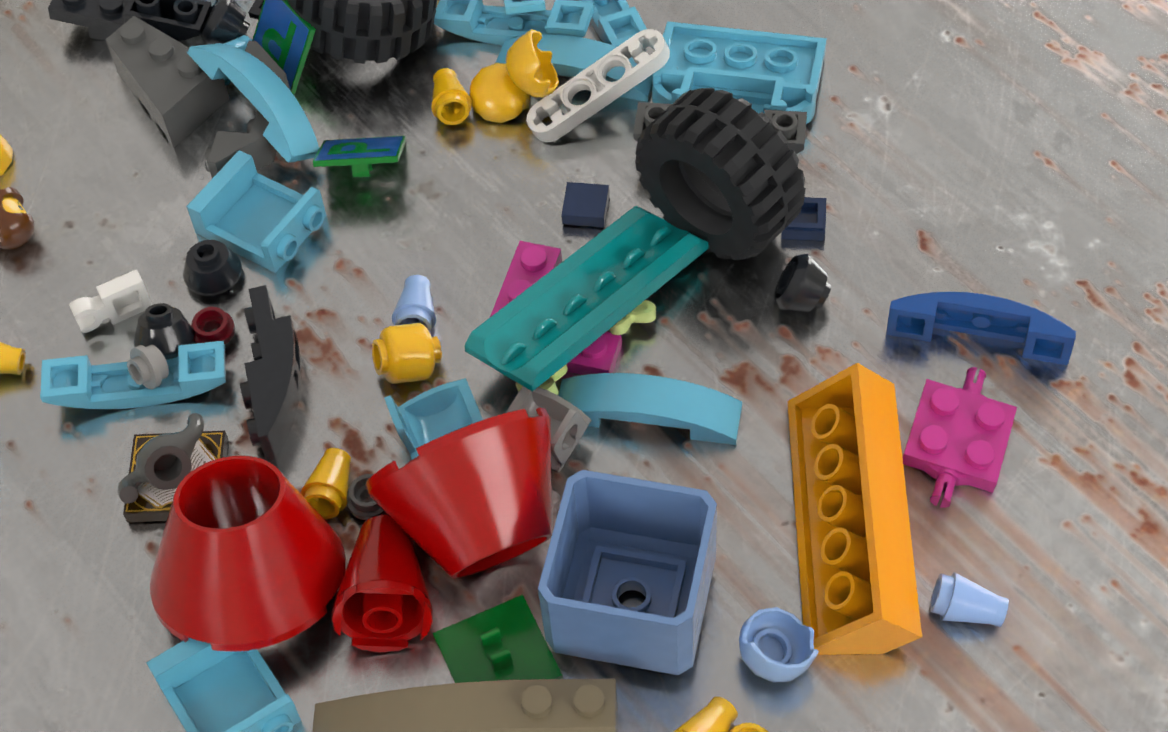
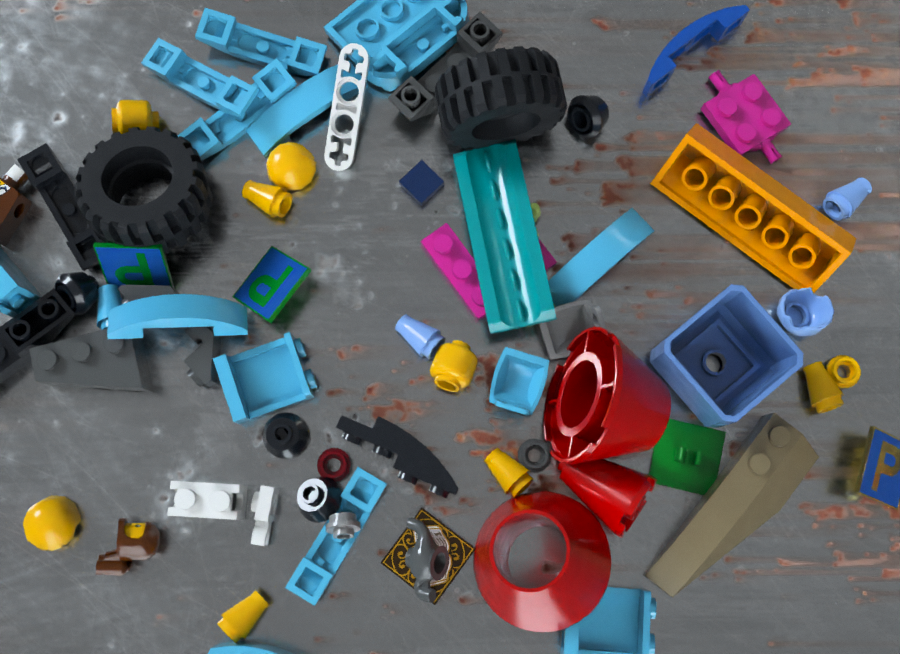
camera: 55 degrees left, 25 degrees up
yellow hair [506,29,559,97] -> none
none -> white brick [167,481,248,520]

